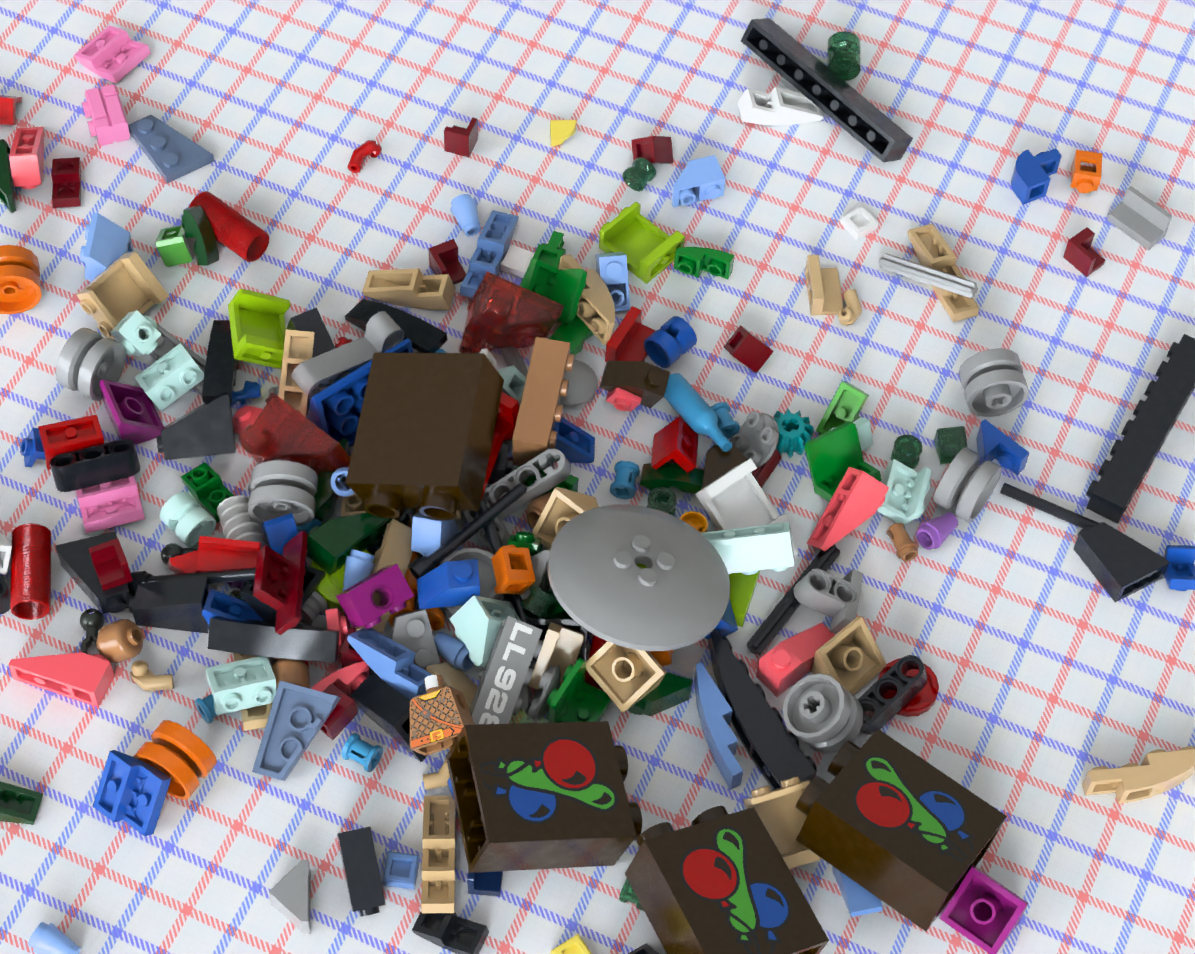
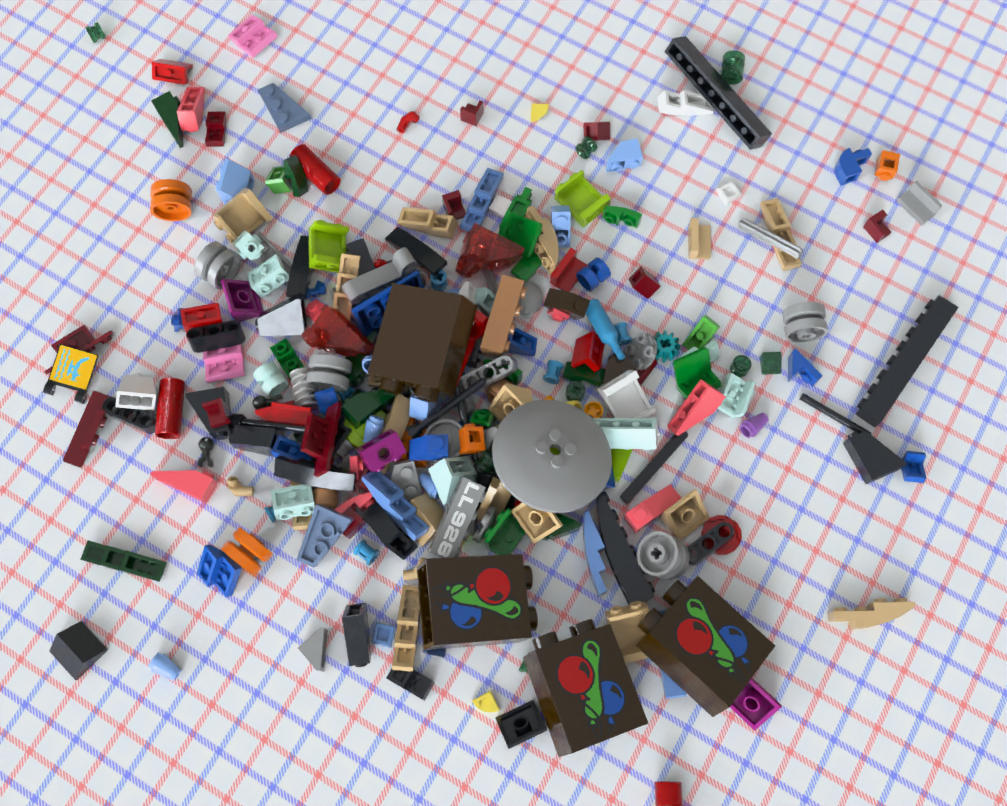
camera: 10 degrees right, 15 degrees up
bright pink brick [82,84,130,146] -> none
medium nougat head [96,619,144,663] -> none
torso [410,675,475,756] -> none
light blue cone [450,194,481,236] -> none
light grey tile [794,569,863,634] -> none
tan arm [838,289,862,326] -> none
medium nougat pin [886,523,918,562] -> none
light grey wheel [933,447,1002,523] -> none

